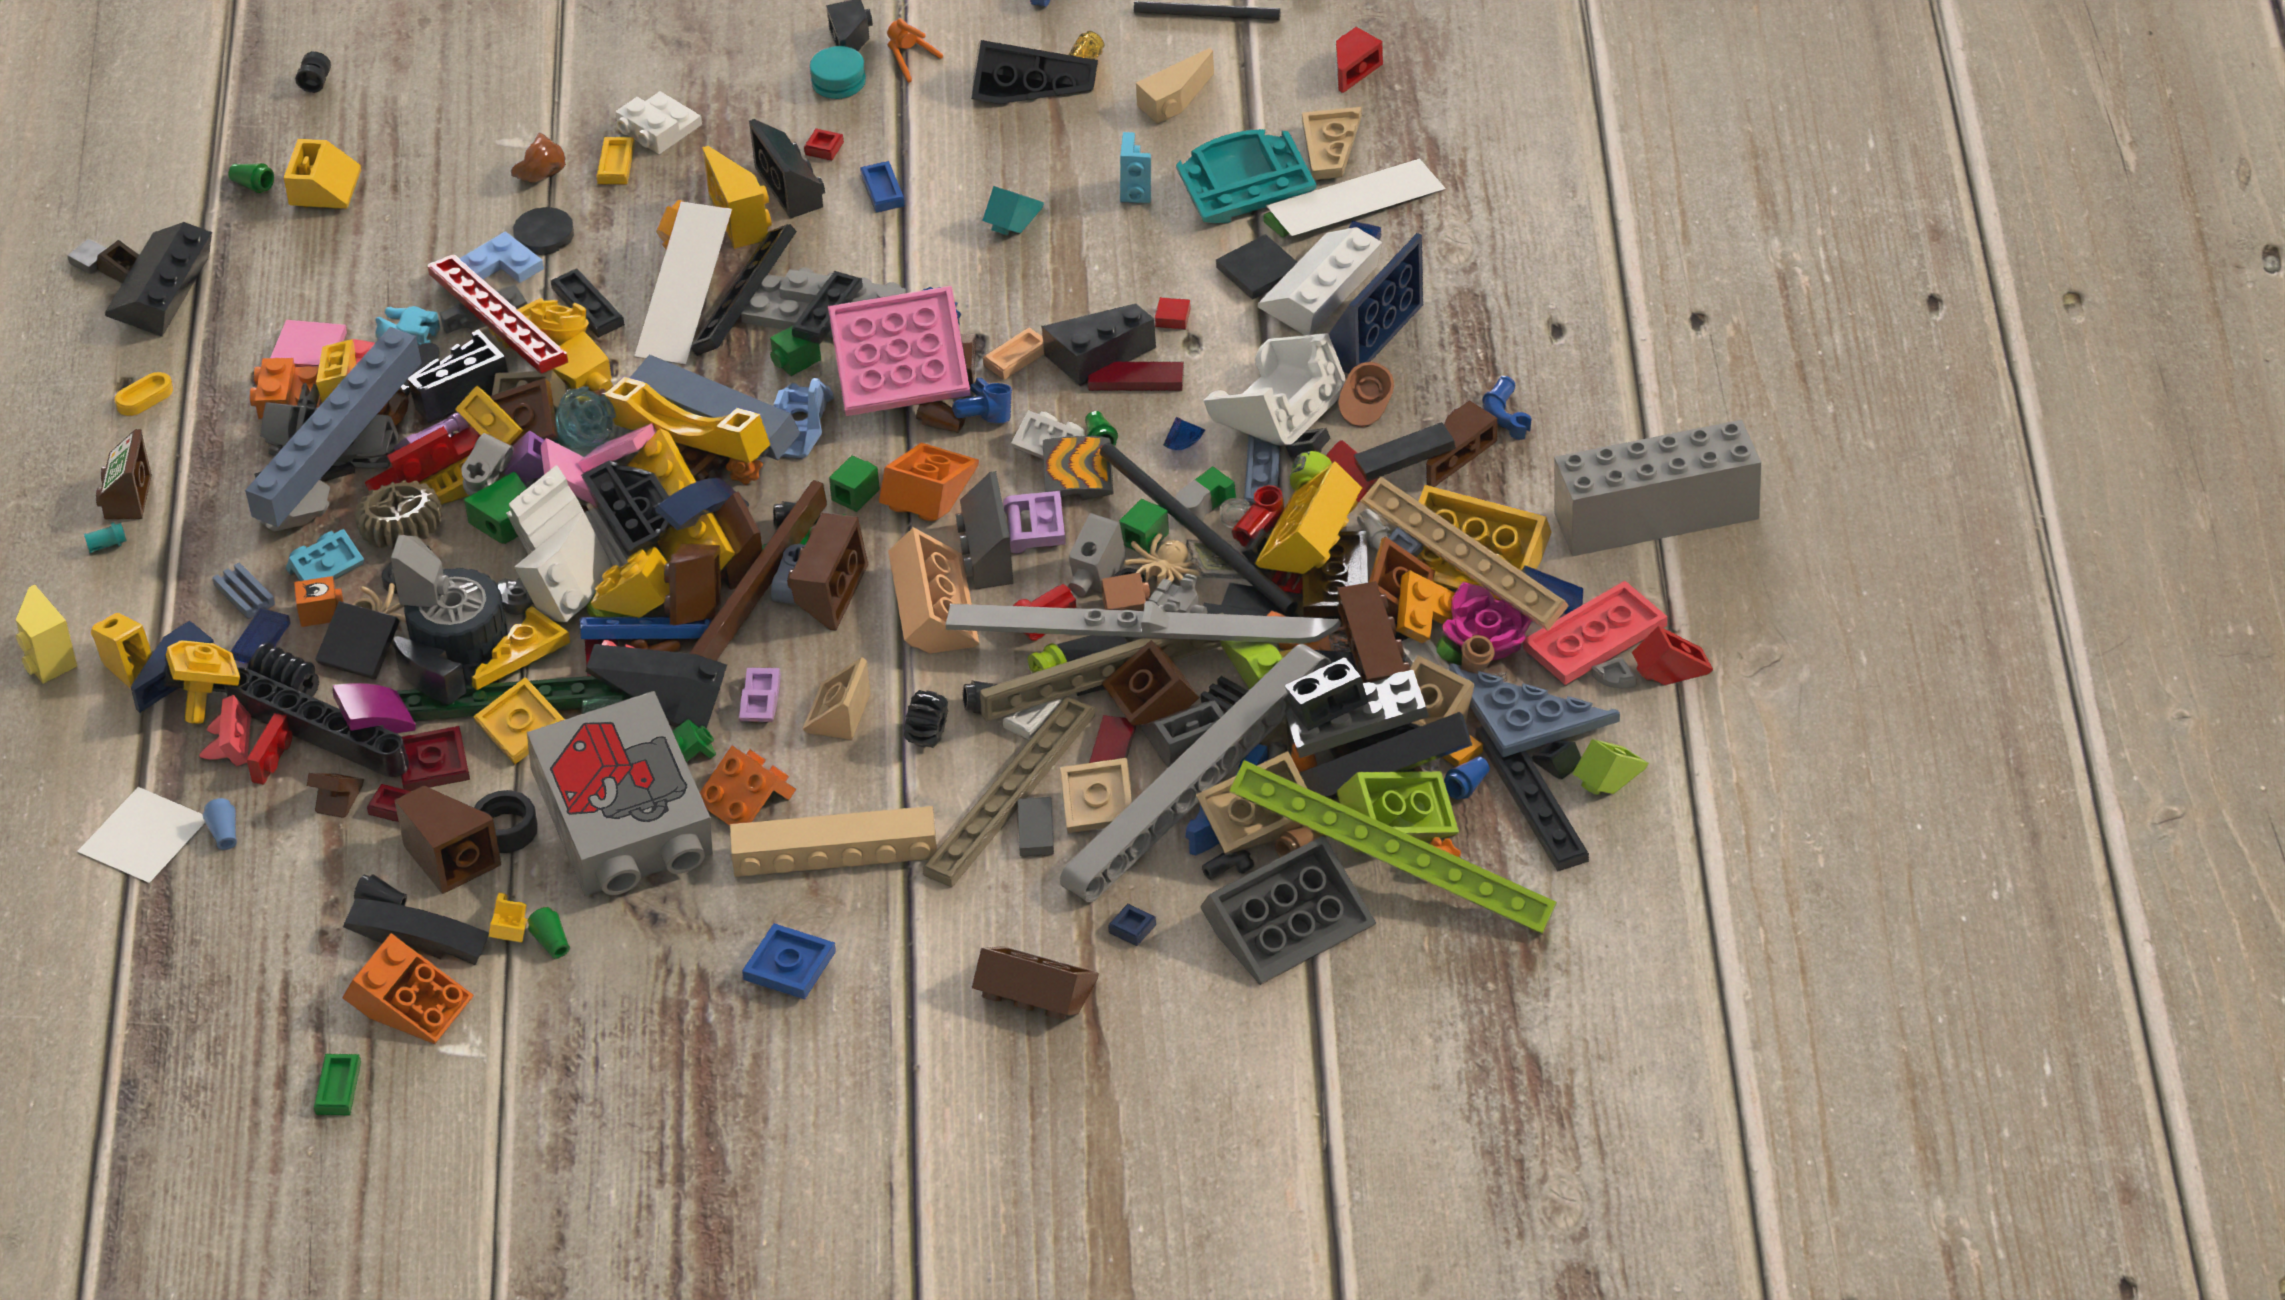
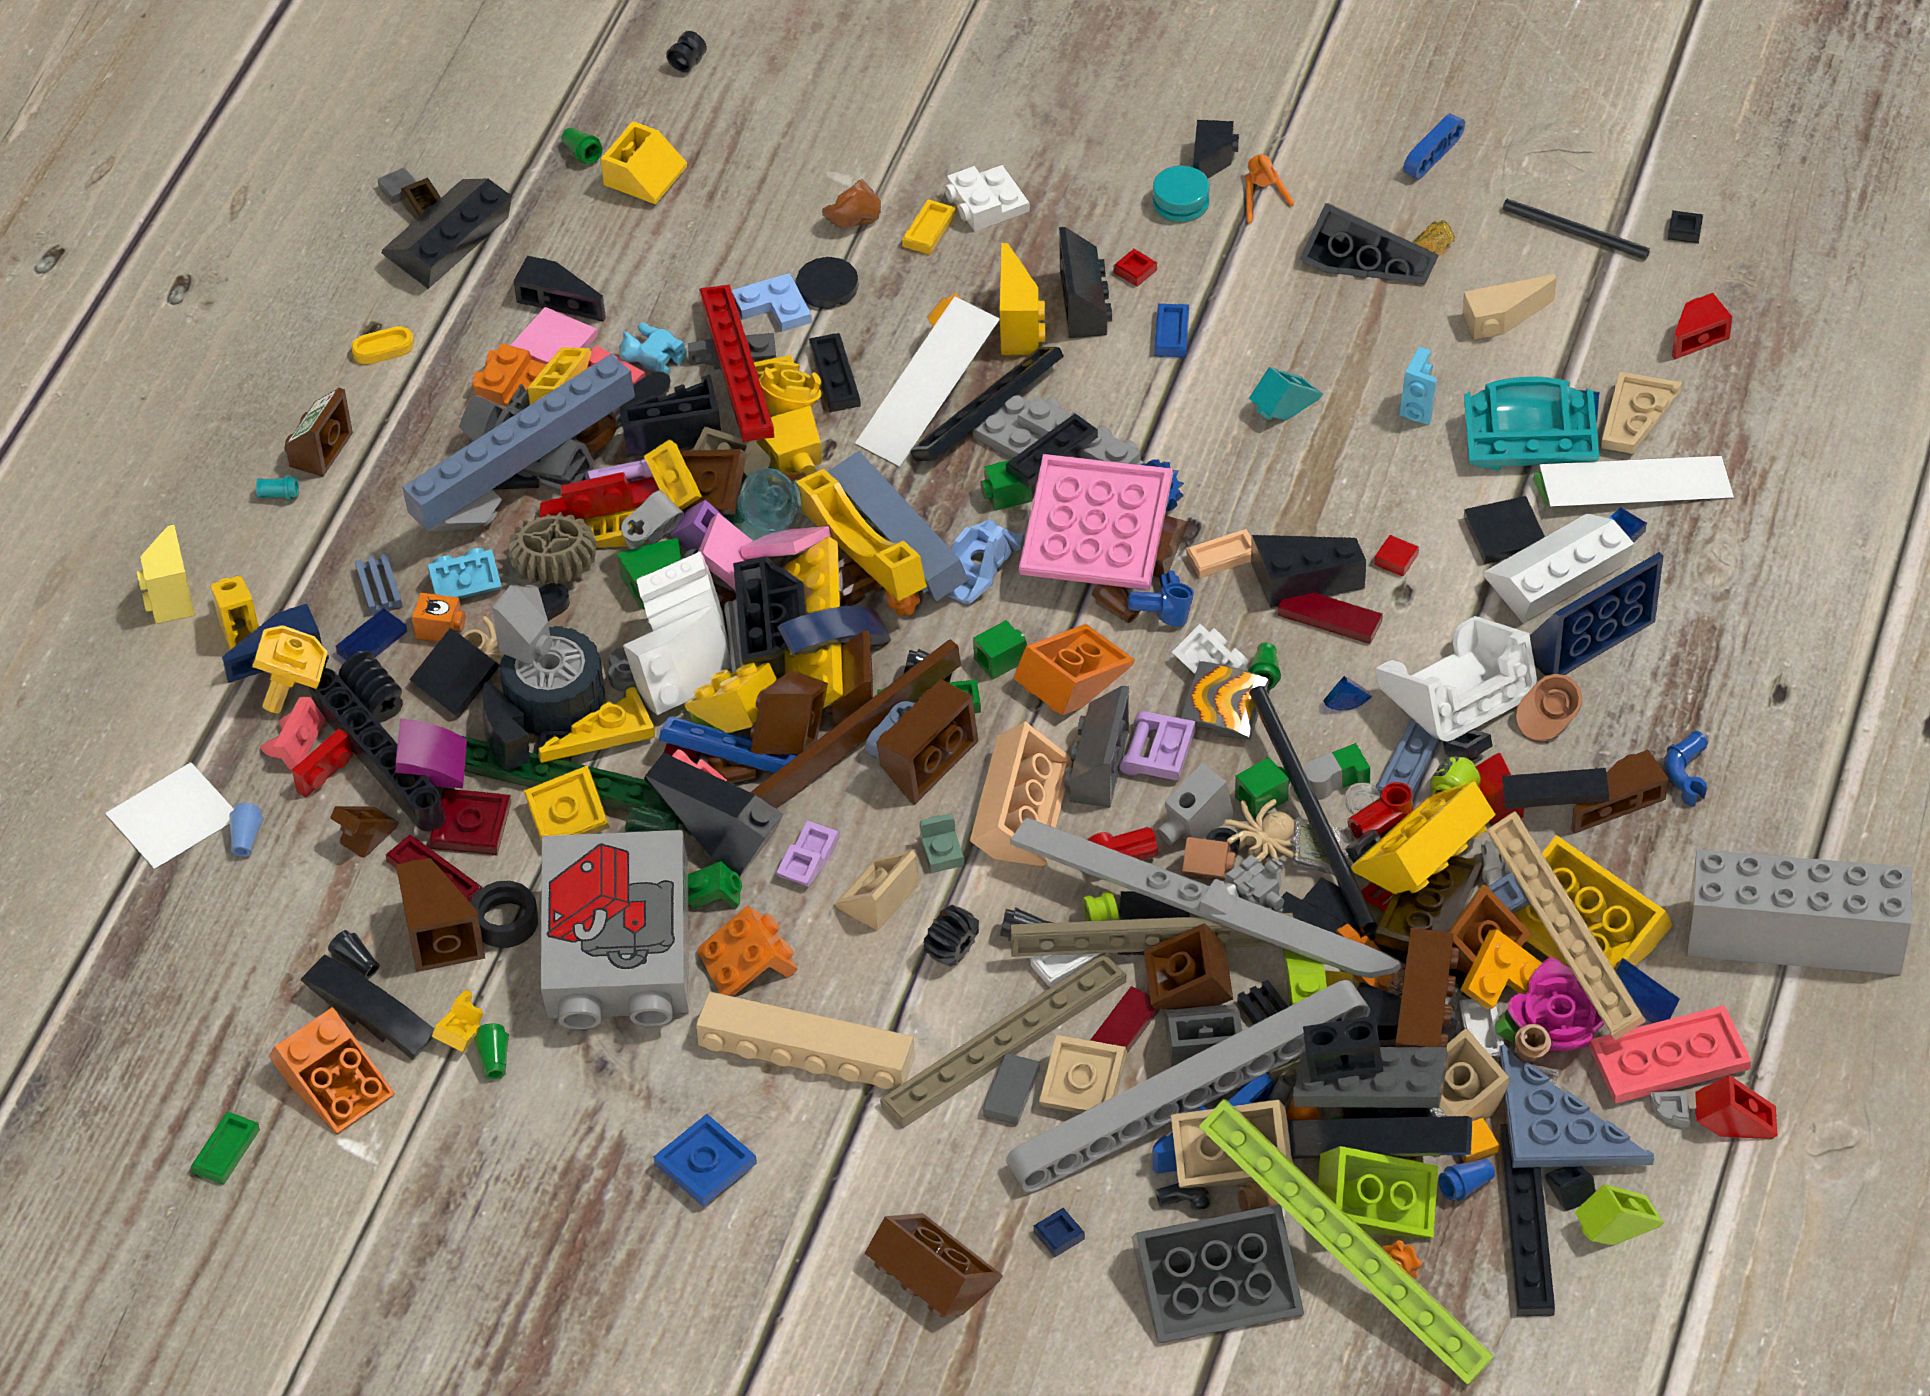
camera: 20 degrees right, 5 degrees up
none -> black slope [514,255,606,322]
none -> sand green bracket [919,814,964,873]

